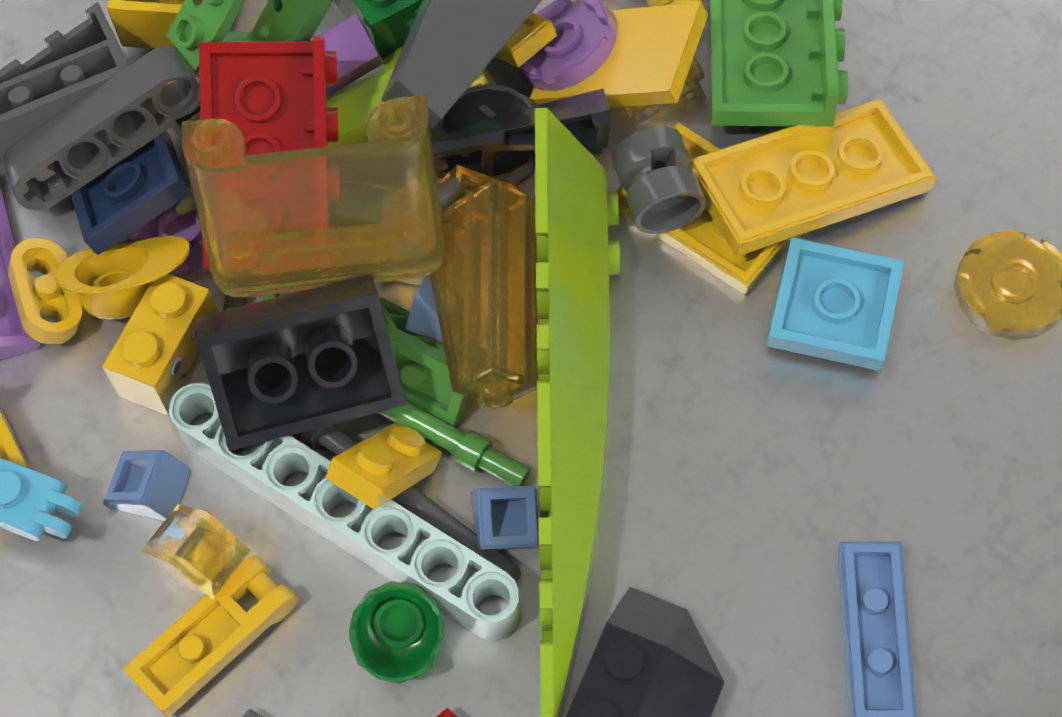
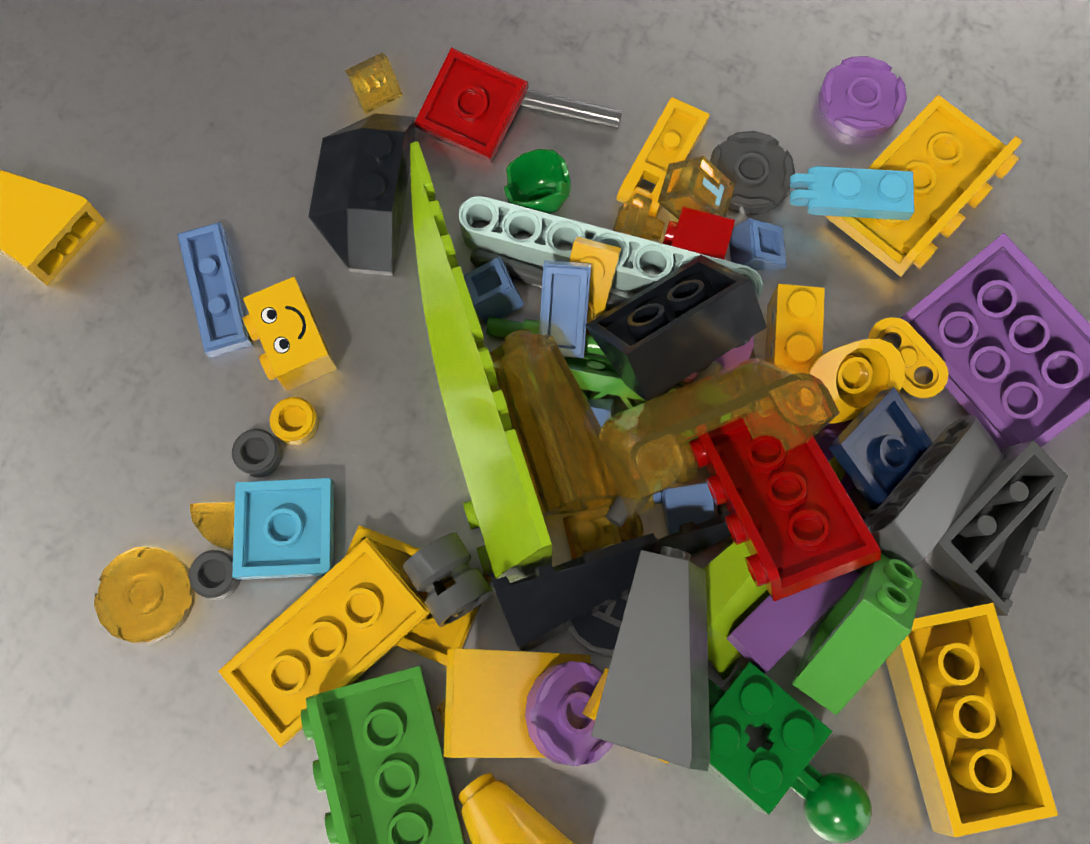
camera: 160 degrees right, 10 degrees up
none -> dark grey tile [189,550,241,600]
none -> clear yellow tile [190,502,235,551]
none -> dark grey tile [232,429,282,478]
none -> yellow brick [242,276,337,391]
none -> yellow tile [269,397,319,445]
none -> medium blue tile [538,260,591,358]
none -> clear yellow tile [613,193,665,241]
none -> red brick [663,206,735,260]
none -> dark grey tile [706,131,795,215]

